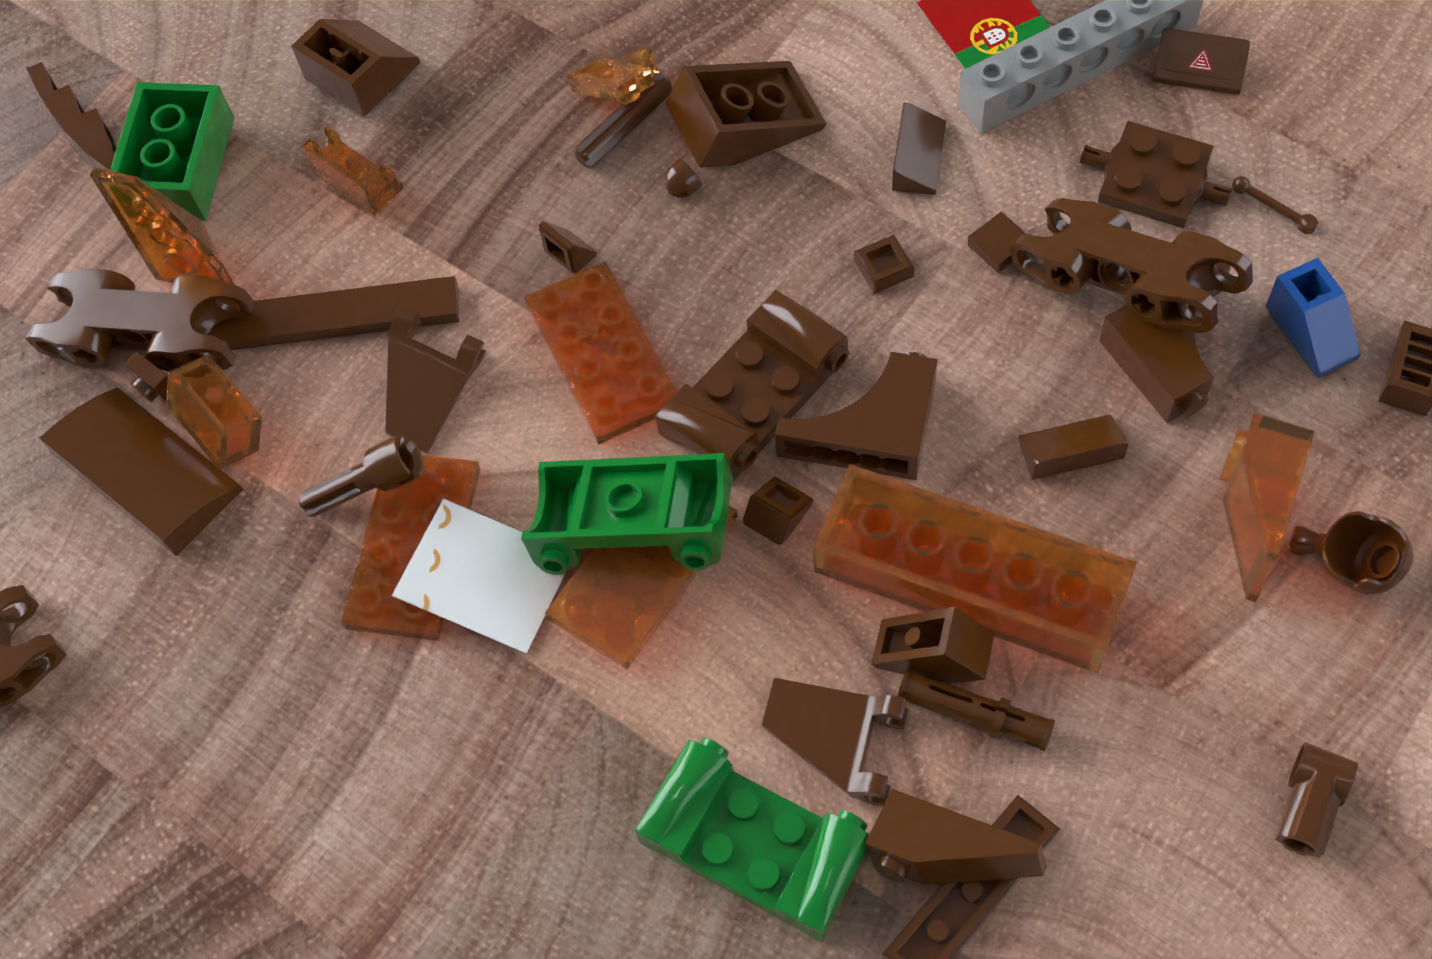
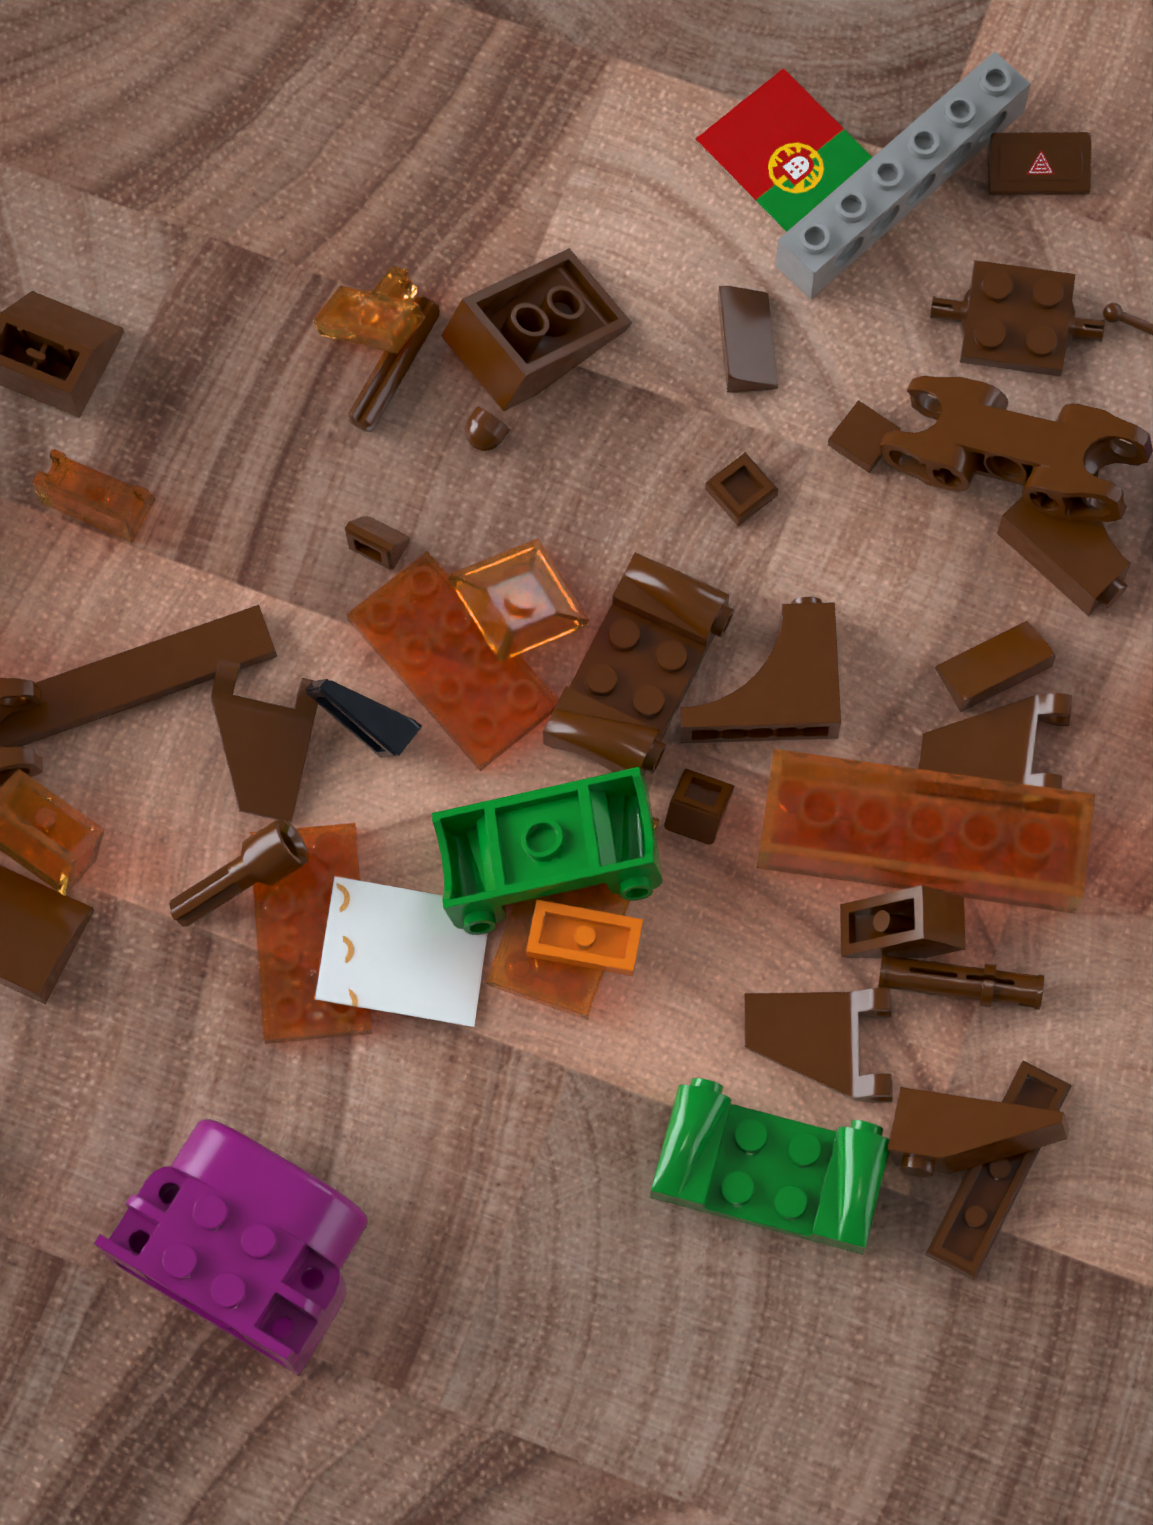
camera: 20 degrees left, 10 degrees up
none -> magenta brick [94,1119,368,1376]
none -> black slope [305,679,422,758]
none -> clear orange slope [448,538,590,662]
none -> orange plate [526,900,643,976]
none -> reddish brown flag [917,693,1072,806]

